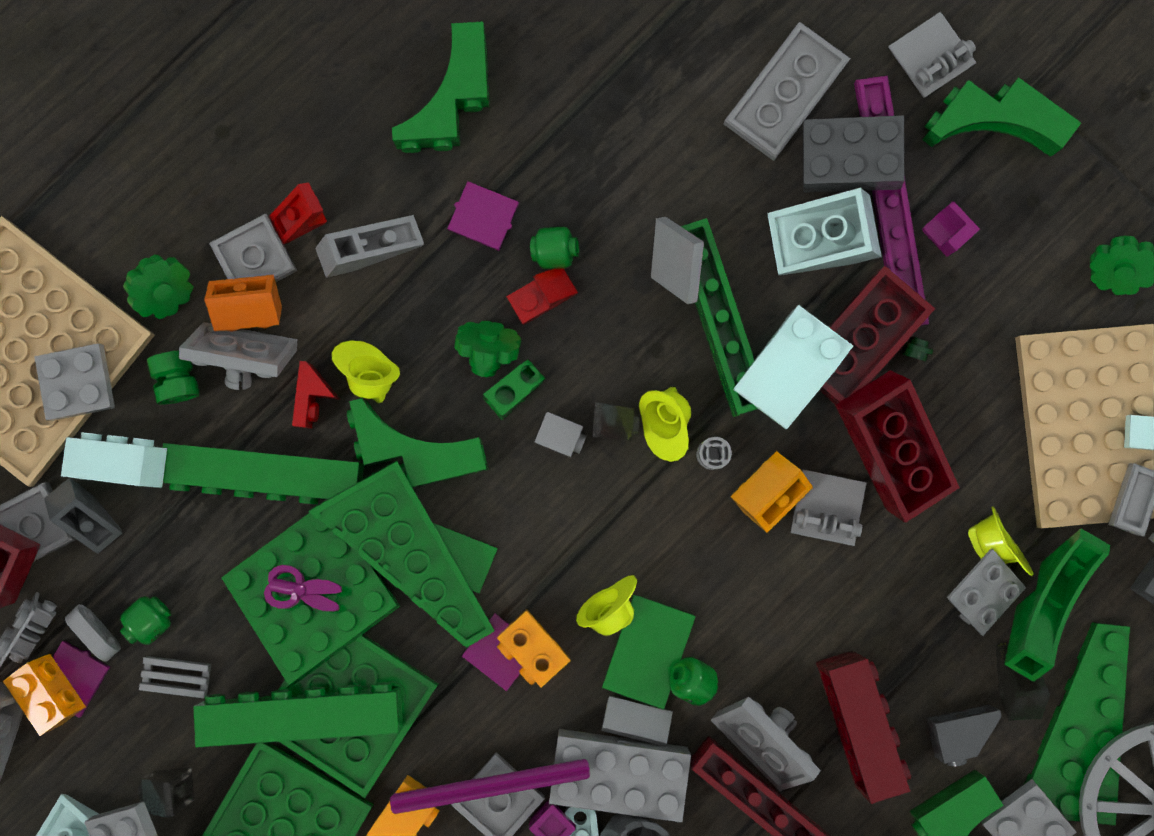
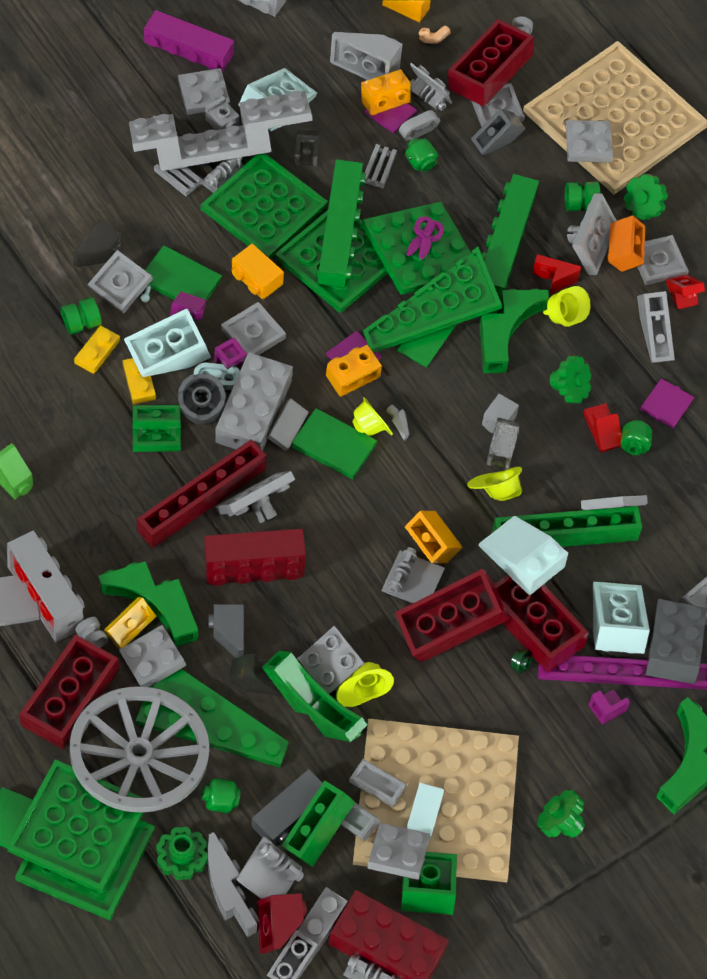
camera: 95 degrees right, 25 degrees down
light aqua brick [61,432,167,488] -> none
magenta axle [390,759,590,814] -> none
green leg [483,359,546,420] -> none
green head [669,657,718,706] -> none
light grey wheel [696,437,732,470] -> none
none -> light grey bar [387,405,410,441]

